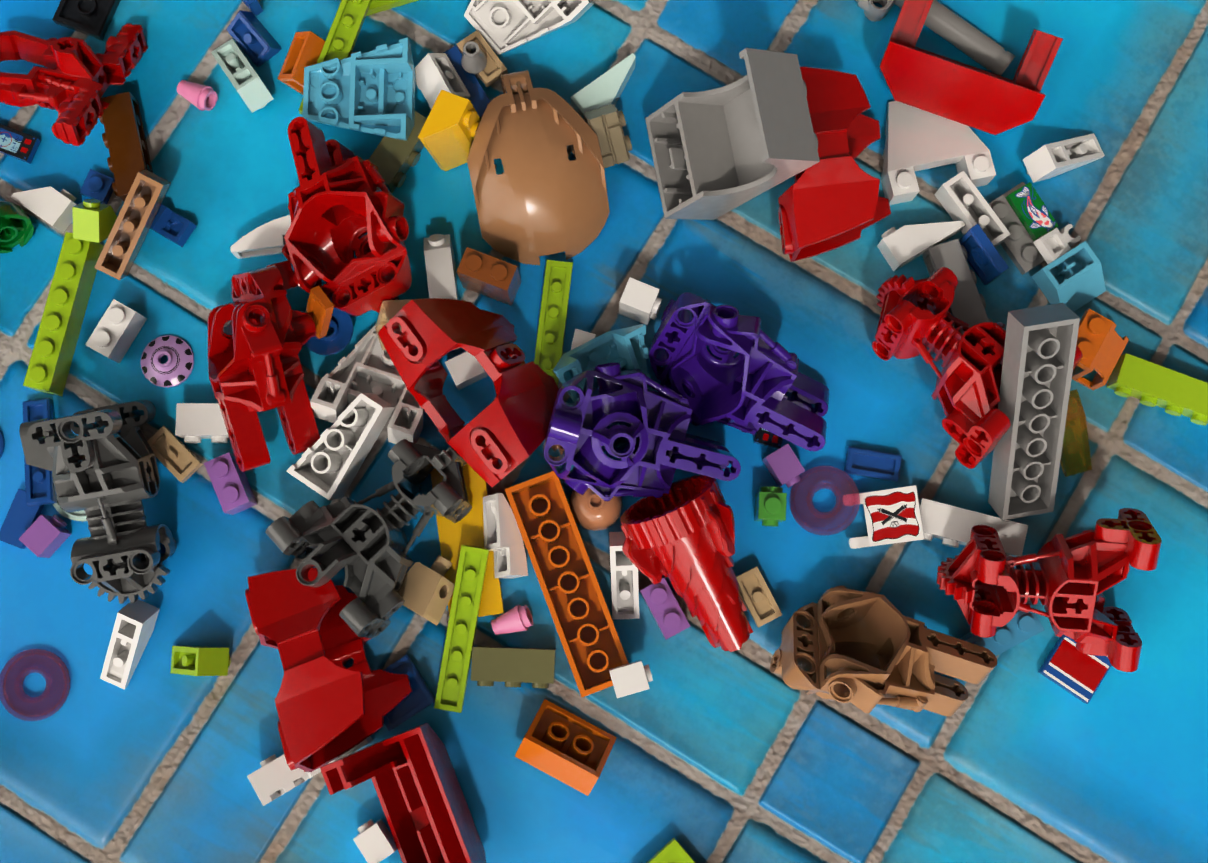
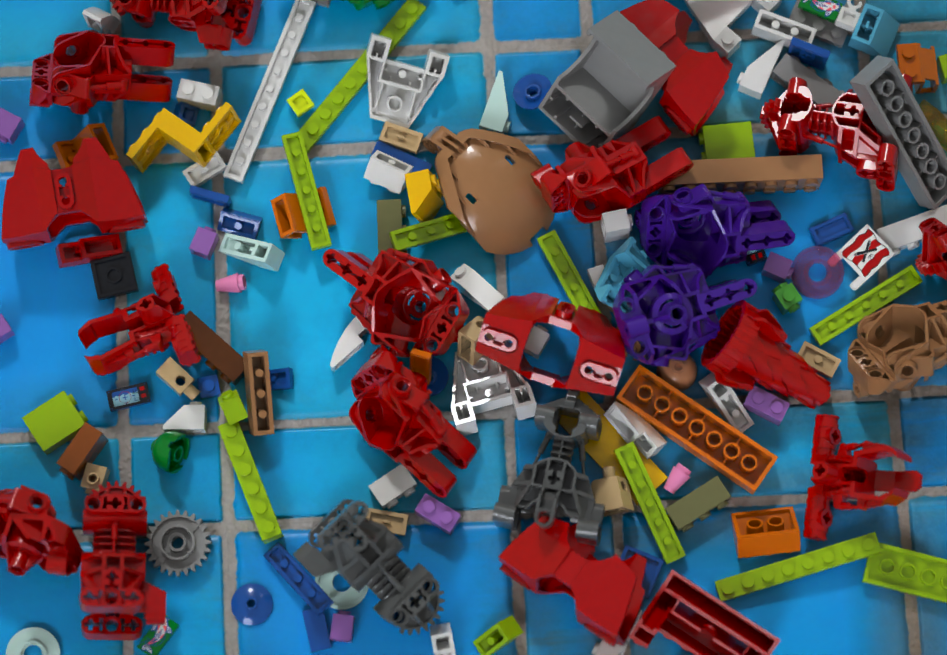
camera: 30 degrees left, 5 degrees down
white brick [85,299,147,364] -> none
lavender dish [141,335,194,388] -> none
white wedge [286,393,395,501] -> none
medium azure wedge [302,37,416,141] -> none
dark orange brick [456,247,521,306] -> none
light grey cone [461,41,487,74] -> none
dark tan brick [584,104,632,168] -> none
white brick [609,660,653,698] -> none
none -> tan torso [156,357,200,401]
none -> medium lavender brick [189,226,219,260]
none -> lime plate [389,214,468,251]
none -> blue dish [513,74,552,110]
none -> red piece [530,116,694,224]
none -> medium nougat brick [657,154,823,195]
none -> lime brick [698,121,755,160]
none -> lime plate [715,532,882,602]
none -> red piece [803,414,923,541]
none -> lime plate [809,264,923,346]

